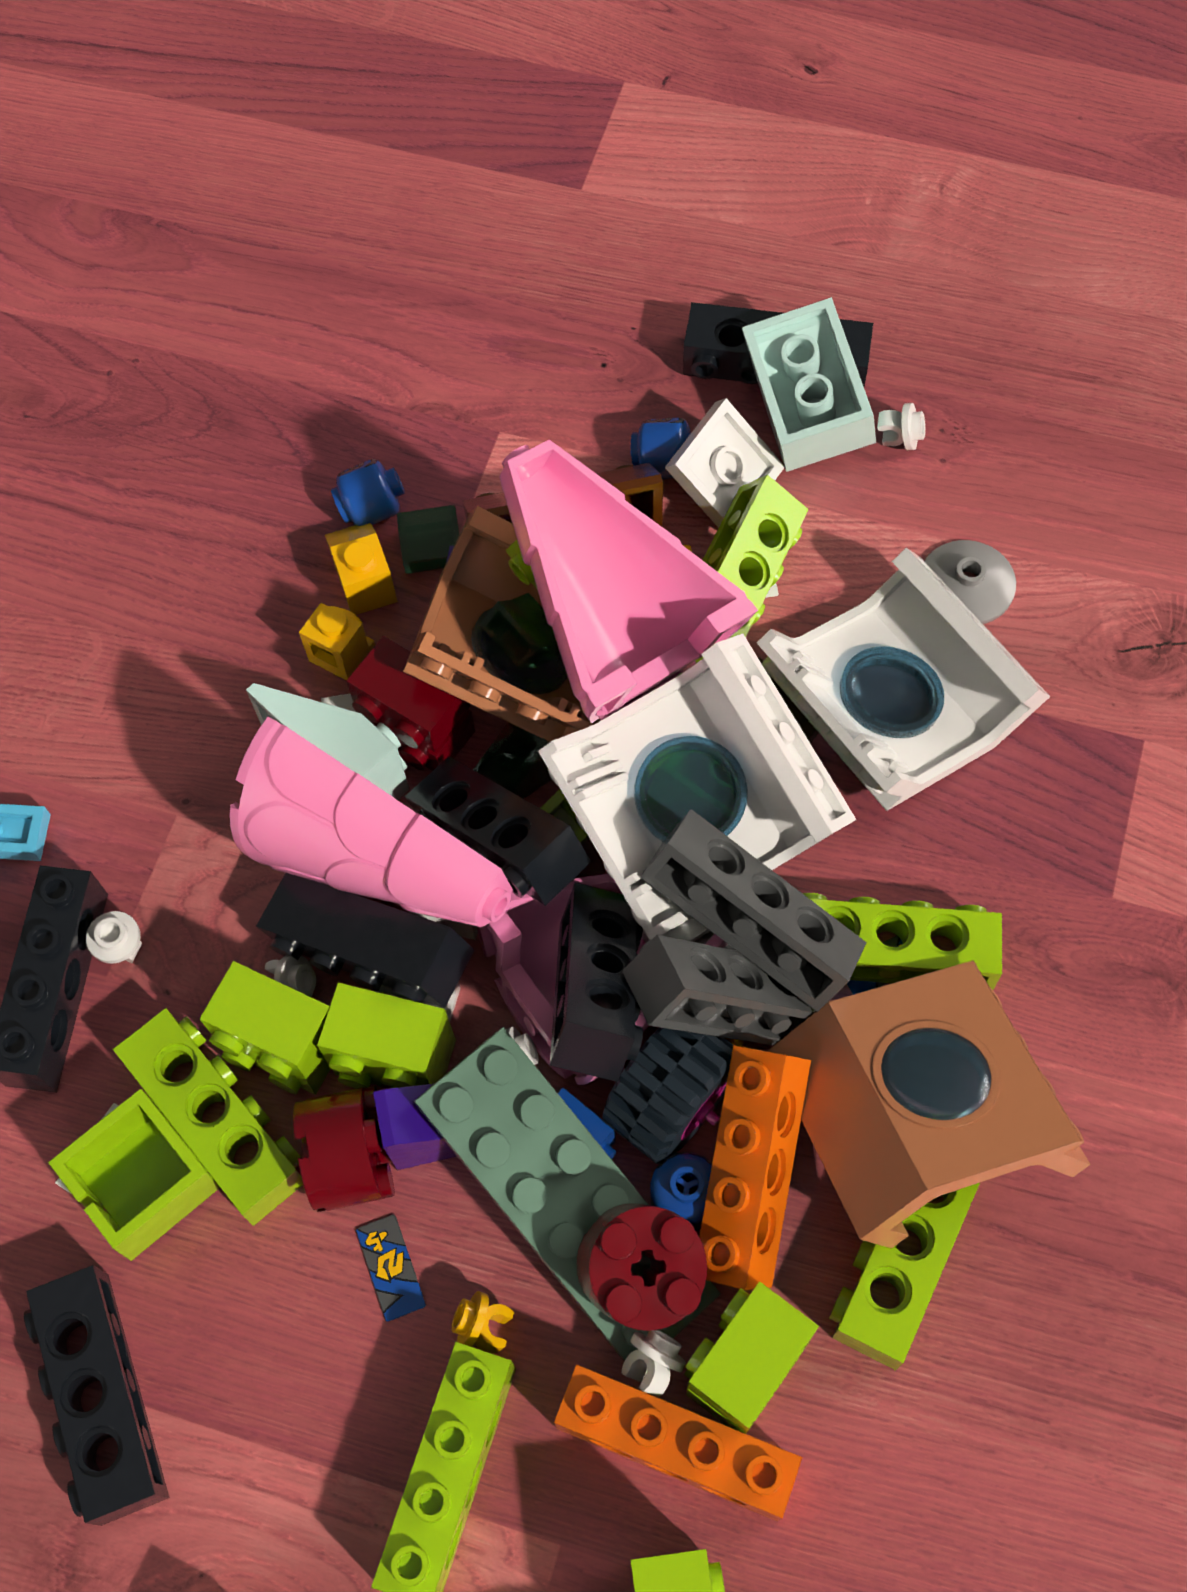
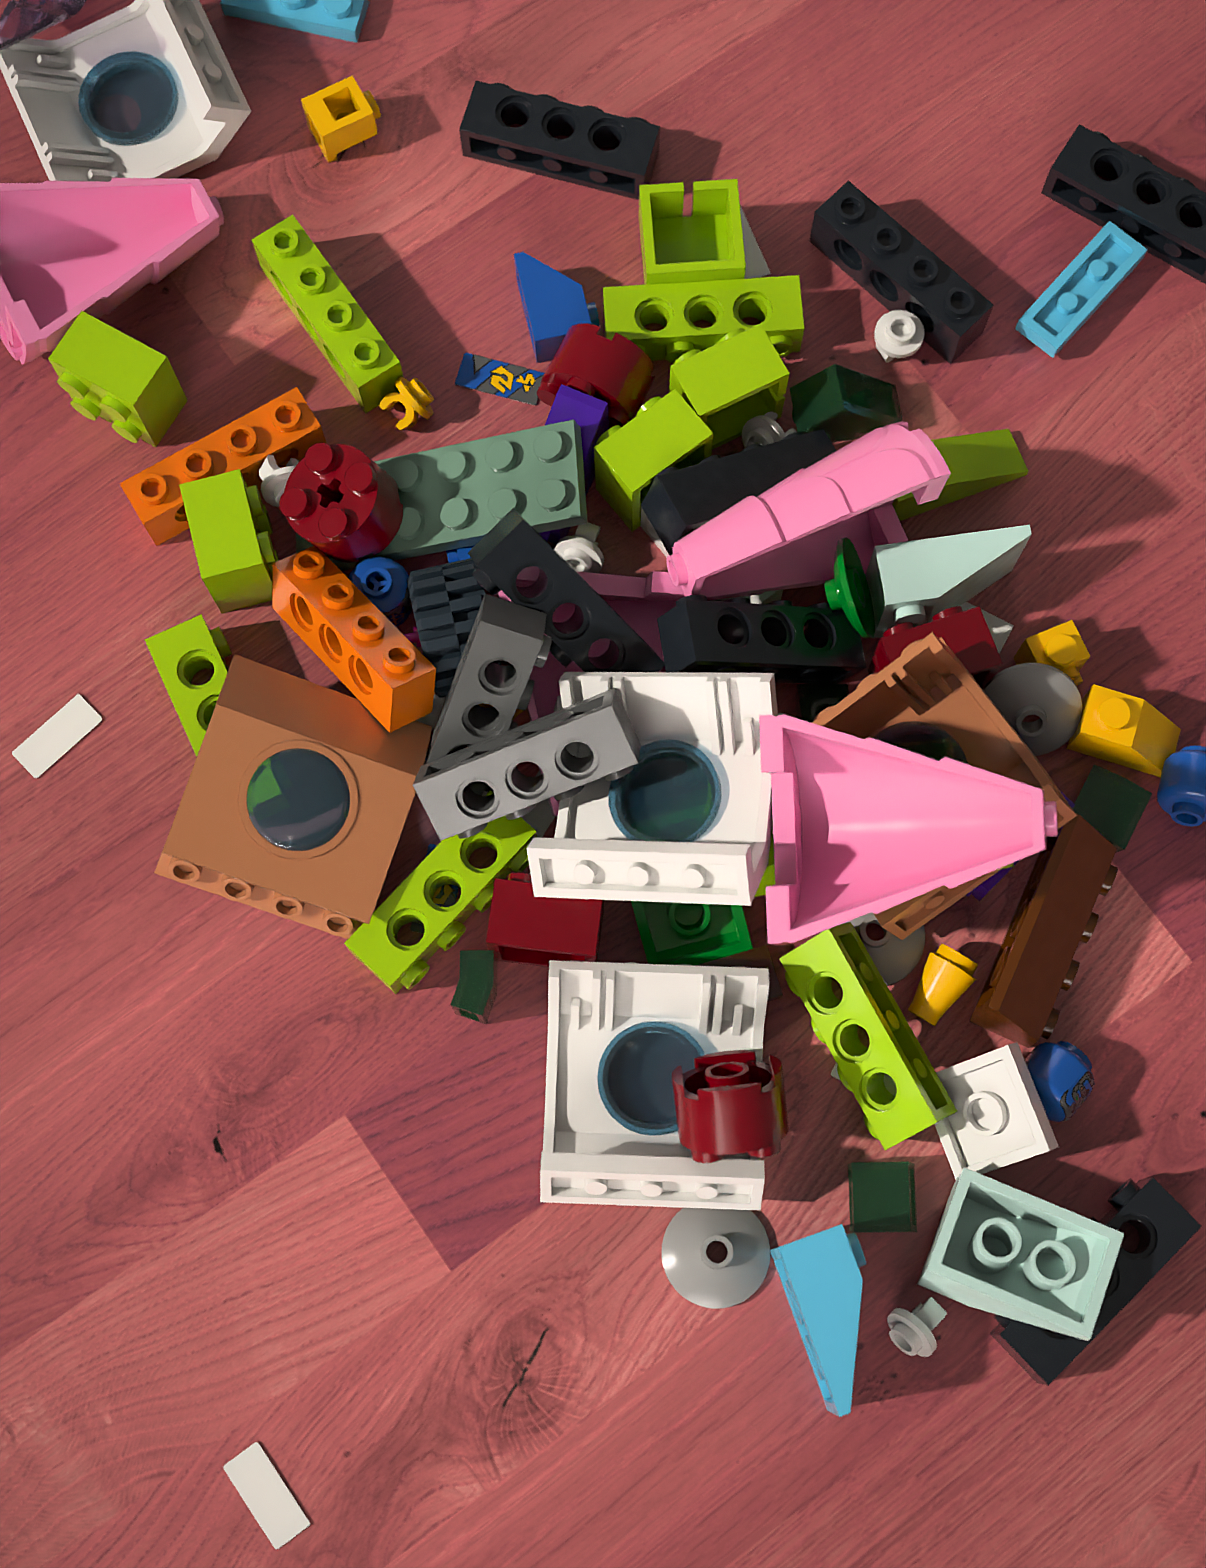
camera: 125 degrees right, 10 degrees up
none -> white sticker [12,694,102,778]
none -> clear green piece [450,950,498,1025]
none -> dark red piece [486,873,604,967]
none -> blue slope [514,252,600,363]
none -> dark red brick [671,1050,789,1163]
none -> medium azure slope [770,1224,866,1417]
none -> clear green slope [789,364,903,443]
none -> green dish [825,537,875,640]
none -> clear green piece [848,1162,917,1233]
none -> lime slope [892,429,1029,521]
none -> light grey dish [983,663,1082,756]

